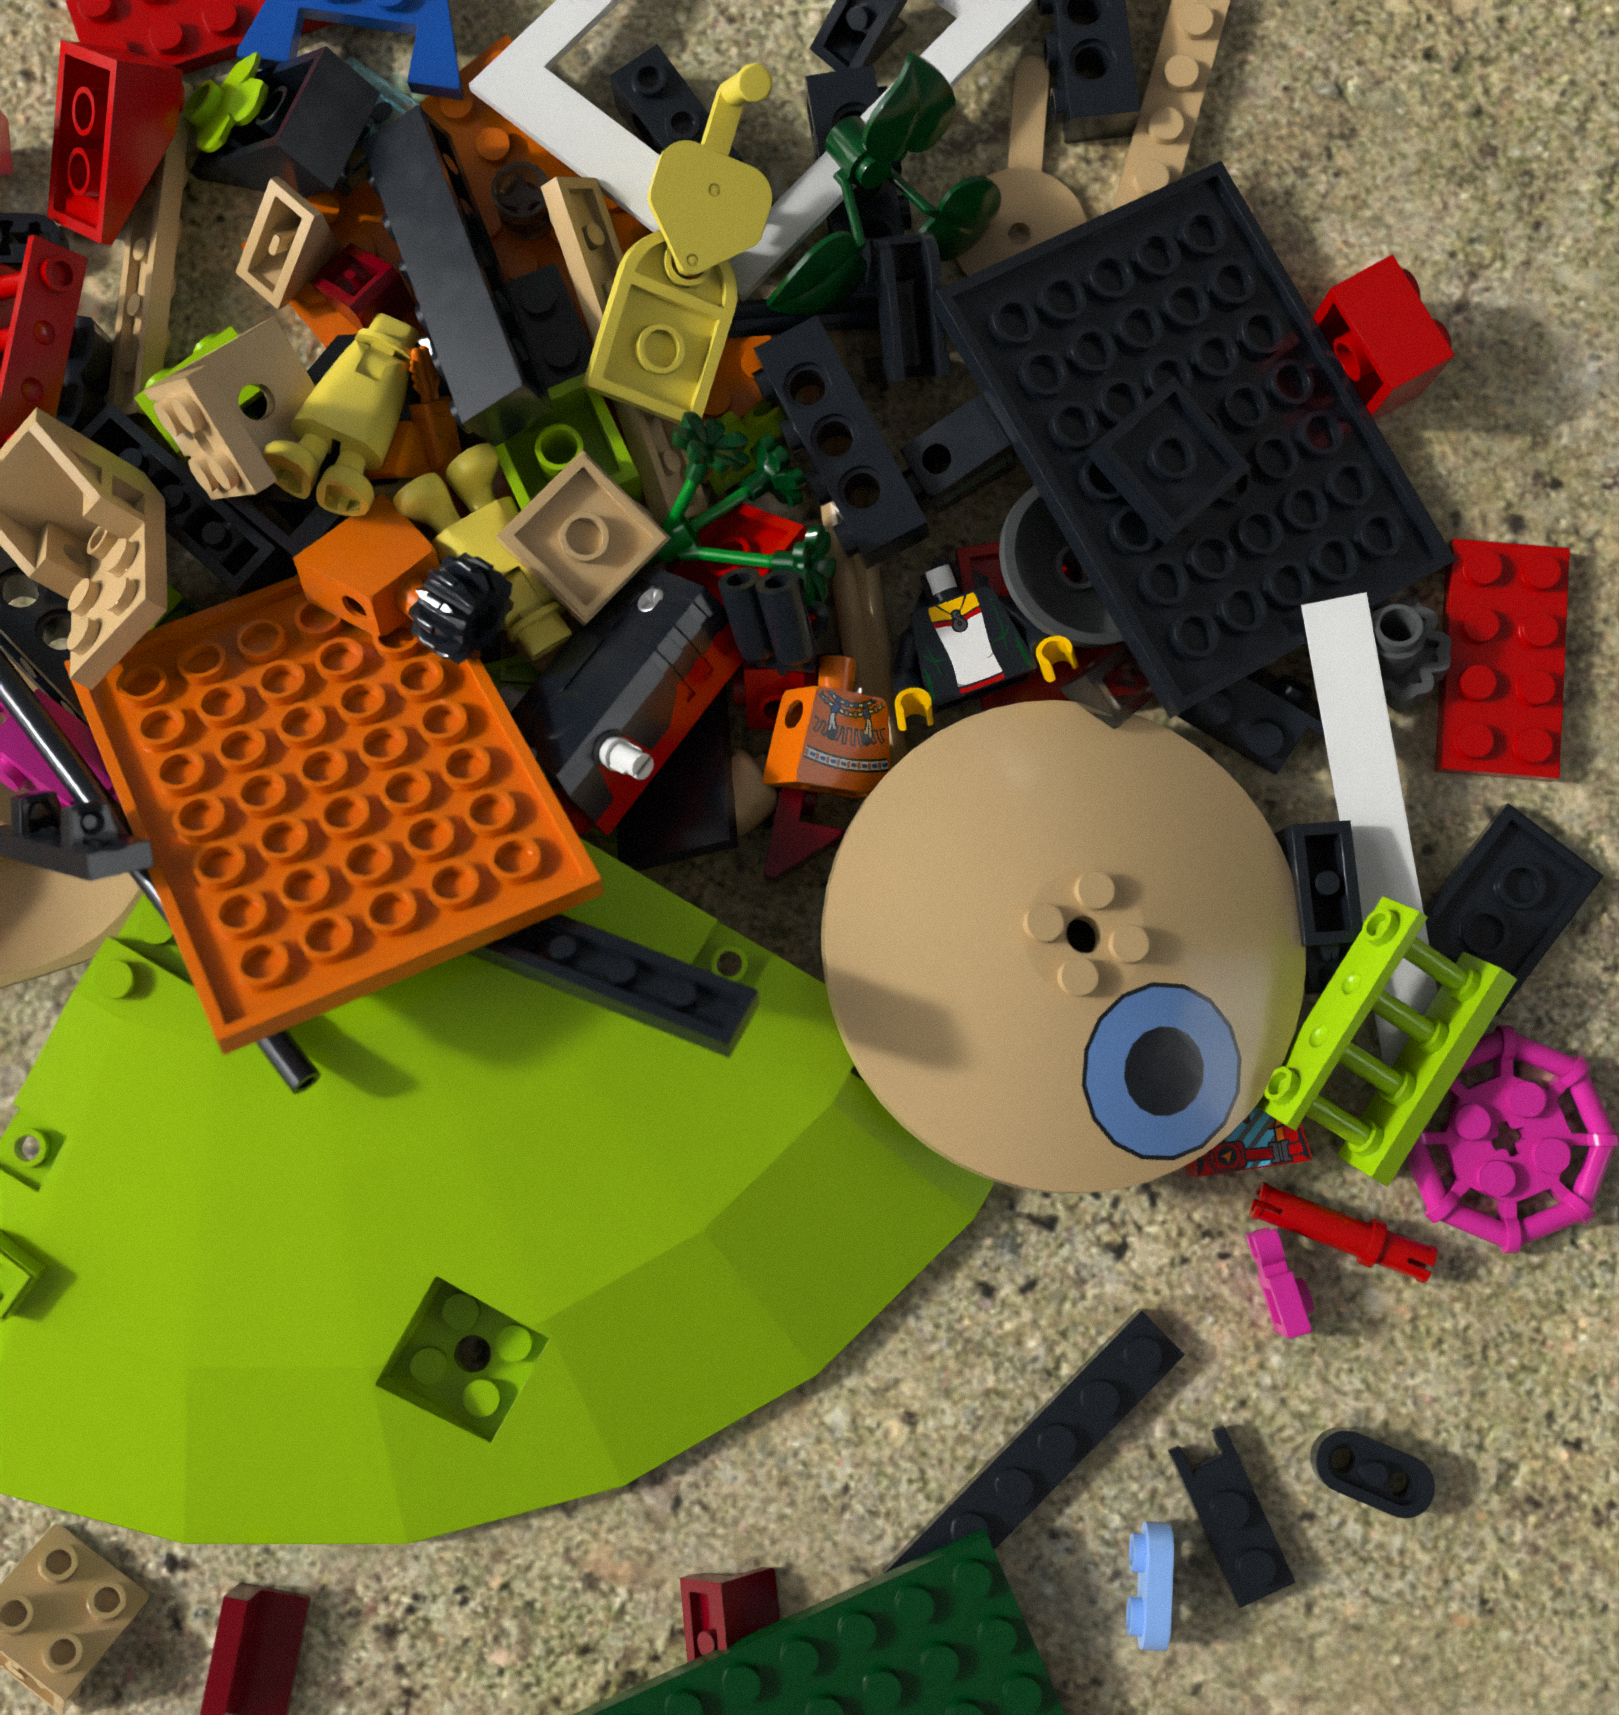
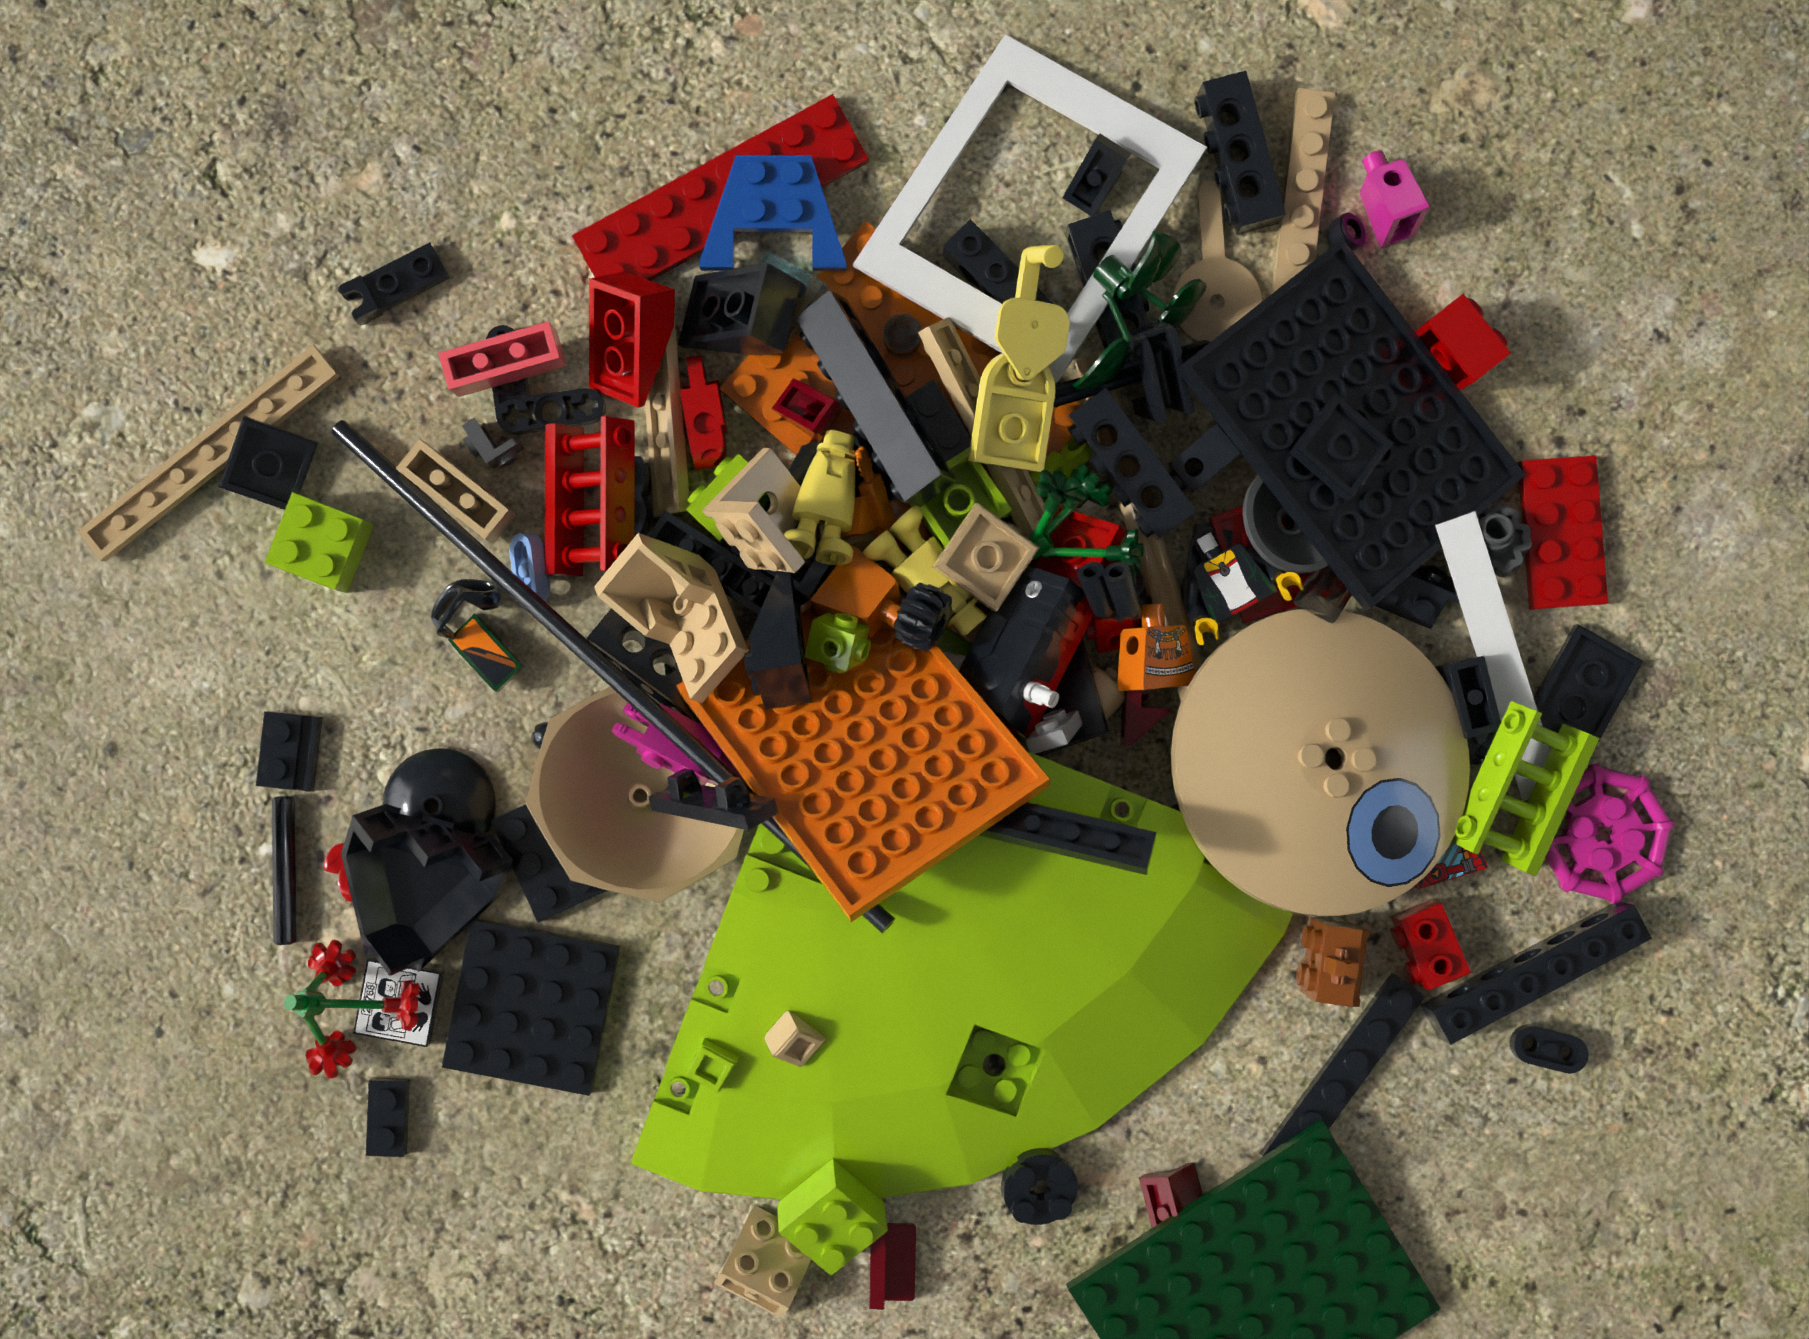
camera: 15 degrees left, 5 degrees up
lime plate [183,52,269,152] -> none
tan slope [235,176,340,309] -> none
light blue plate [1126,1521,1174,1652] -> none
black hinge [1167,1425,1296,1608] -> none
dark pink plate [1245,1227,1314,1339] -> none
red pin [1249,1181,1438,1283] -> none
none -> red piece [680,355,728,471]
none -> black slope [744,571,812,710]
none -> tan slope [765,1011,825,1067]
none -> lime brick [777,1158,888,1276]
none -> lime brick [804,612,871,673]
none -> black plate [1001,1148,1078,1225]
none -> light grey plate [1026,709,1083,754]
none -> dark orange hinge [1296,917,1370,1007]
none -> black piece [1327,213,1366,251]
none -> dark pink torso [1360,150,1429,249]
none -> red brick [1390,899,1471,991]
none -> black brick [1421,901,1652,1045]

